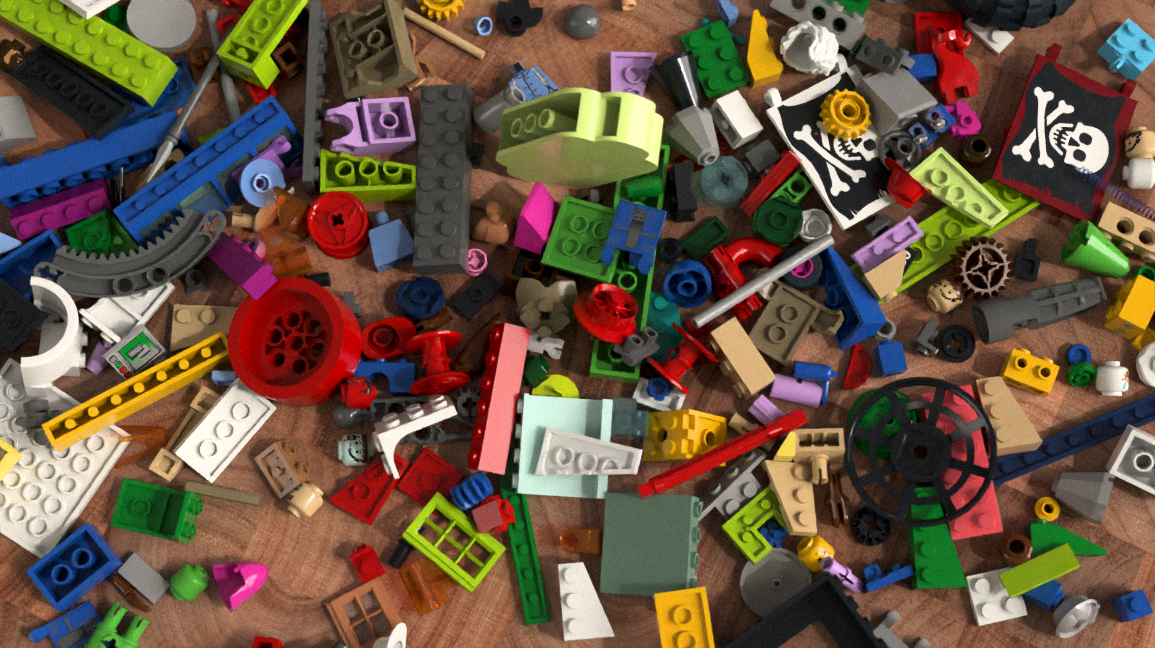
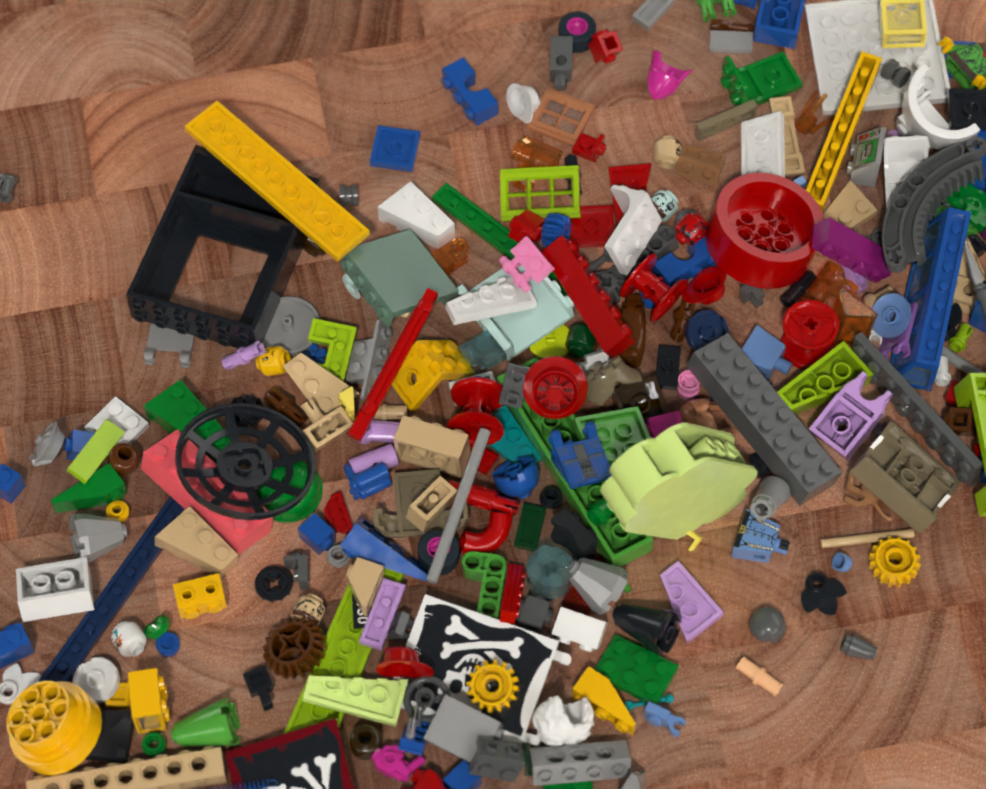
camera: 145 degrees right, 15 degrees down
bright green head [170,564,208,601] -> none
dark green tile [754,197,803,245] -> none
white hair [798,208,832,244] -> none
blue hinge [862,563,915,594] -> none
dark grey piece [972,276,1107,345] -> none
none -> tan slope [406,476,458,532]
none -> bright pink plate [499,236,555,293]

